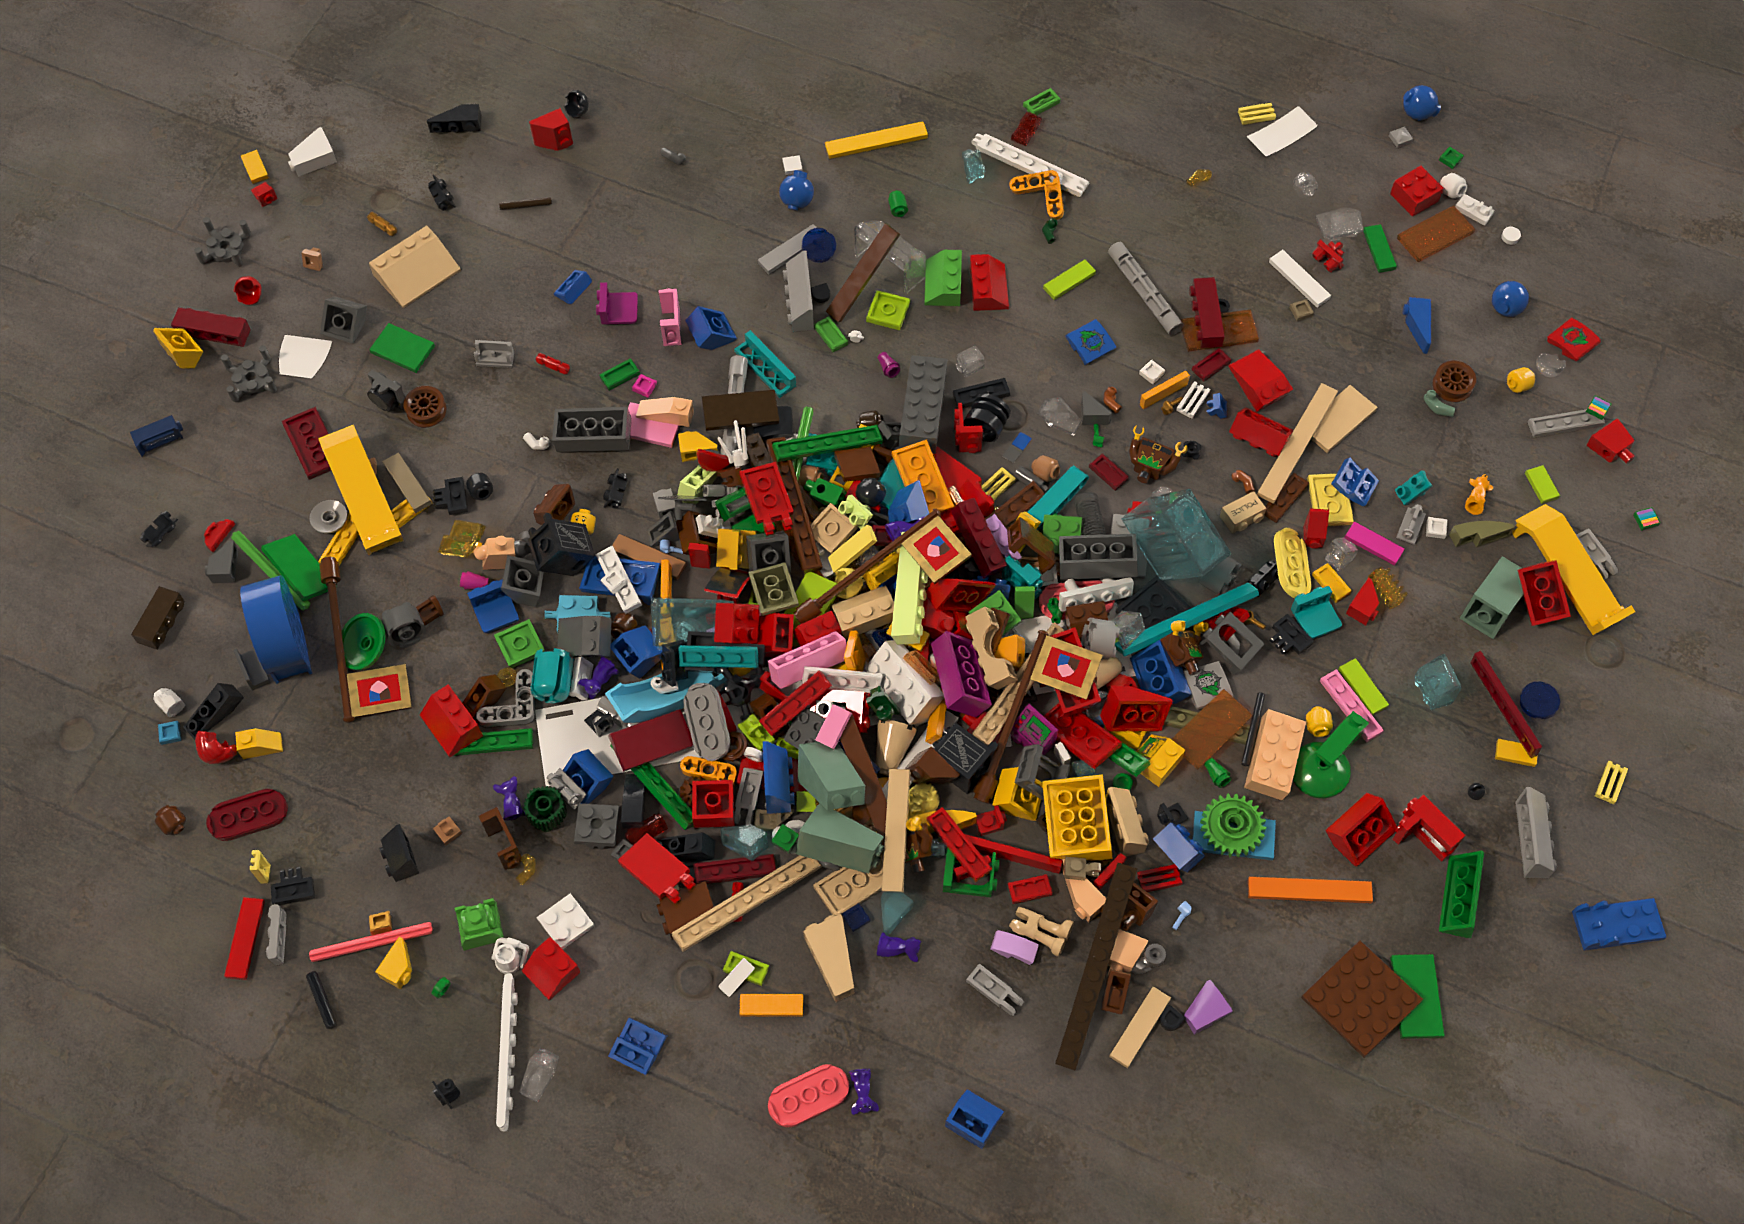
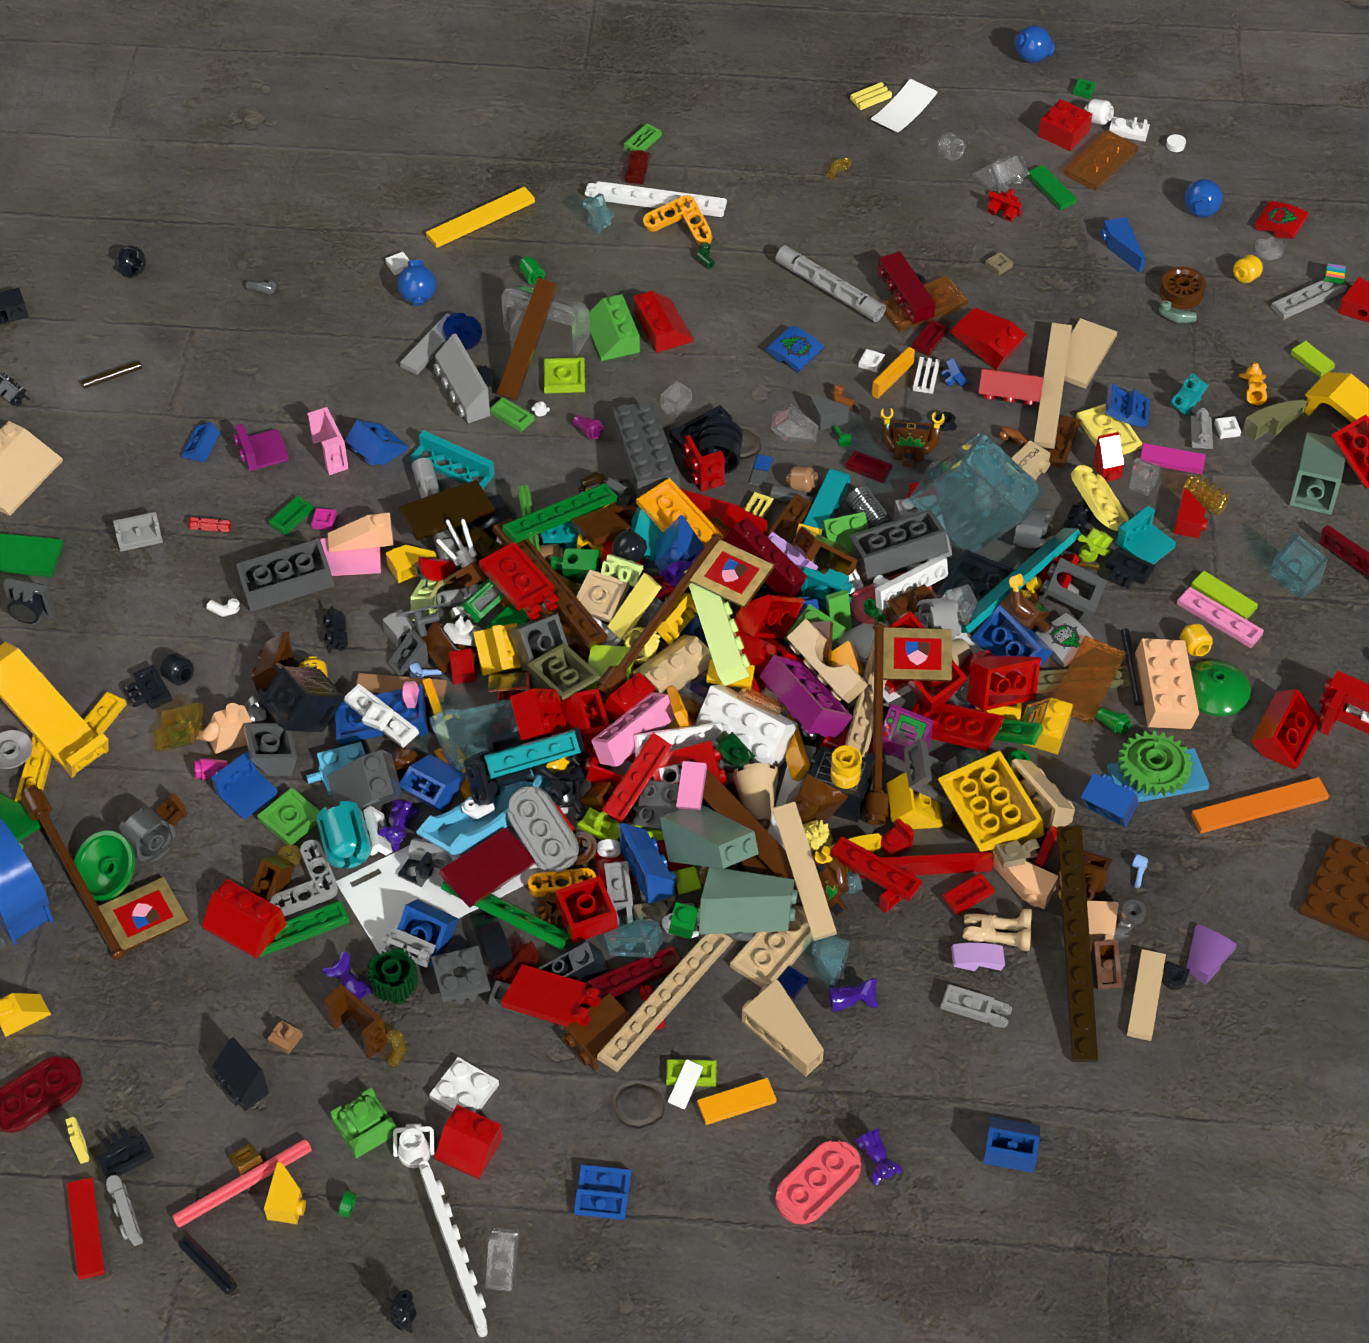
camera: 20 degrees left, 10 degrees down
dark tan tile [382,453,432,513] -> none
reddish brown wheel [404,386,447,428] -> none
red slope [529,108,573,151] -> none
green panel [943,847,999,898] -> none
lime tile [1043,260,1096,300] -> none
white tile [1053,742,1071,765] -> none
red tile [1137,864,1182,892] -> none
black bracket [1157,803,1188,827] -> none
pearl gold hand [1161,397,1183,415] -> none
white tile [1269,250,1331,308] -> none
yellow tile [1312,563,1352,603] -> none
green slope [1315,711,1369,767] -> none
light grey tile [1389,126,1413,148] -> none
none -> bright pink tile [403,681,420,708]
none -> yellow wheel [830,745,862,789]
none -> lime hips [1078,528,1113,563]

